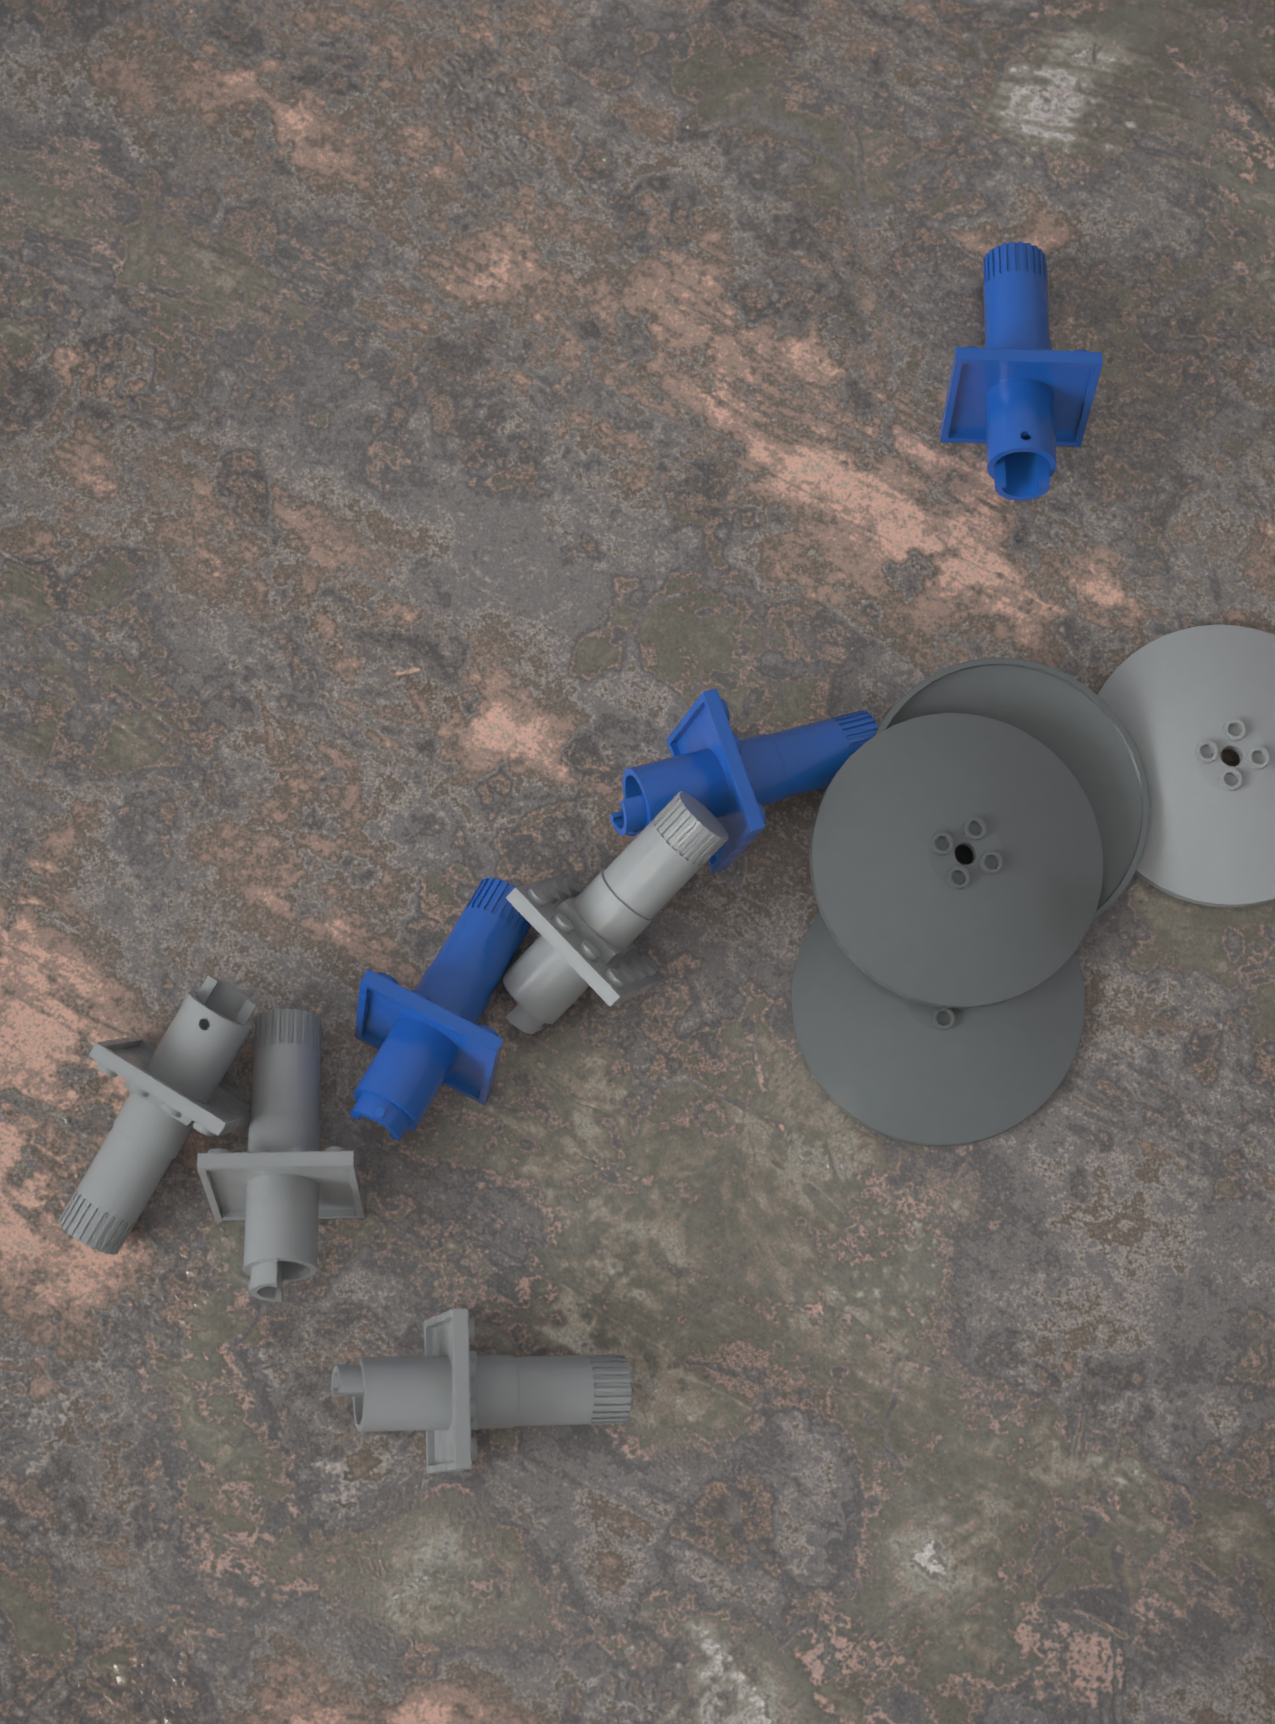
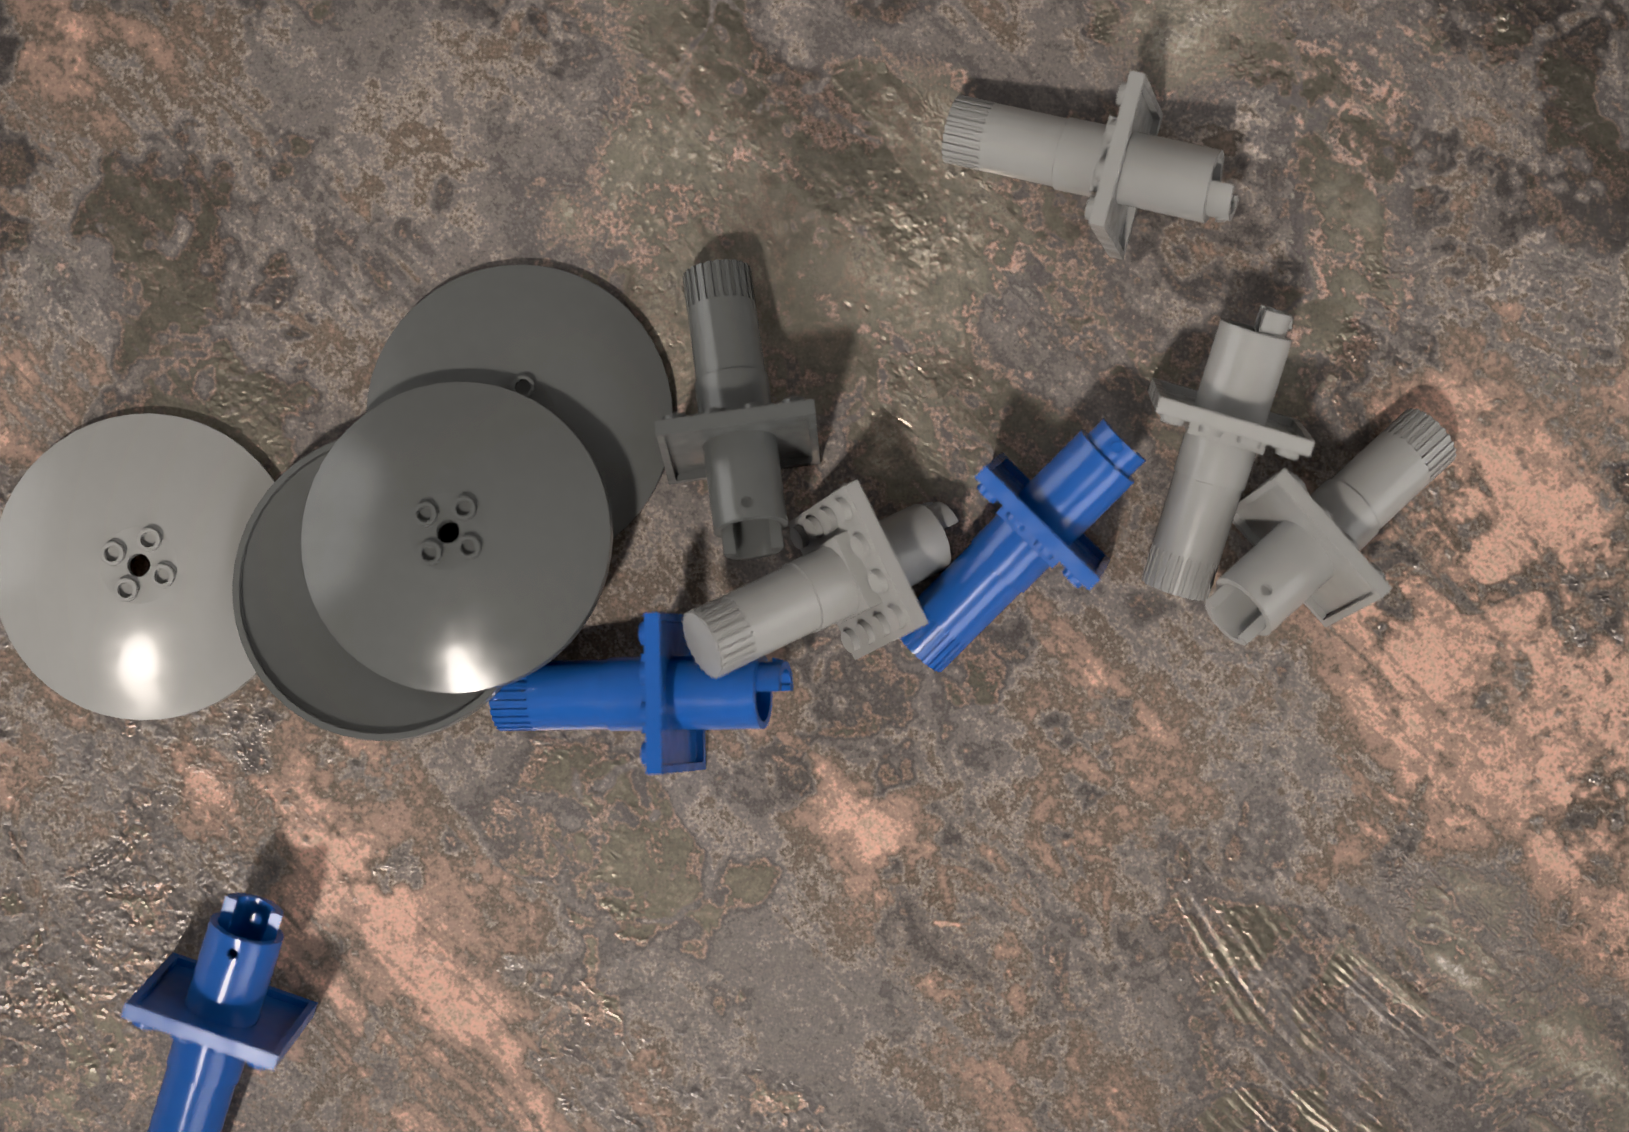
camera: 160 degrees left, 10 degrees up
none -> dark grey piece [654,259,821,560]

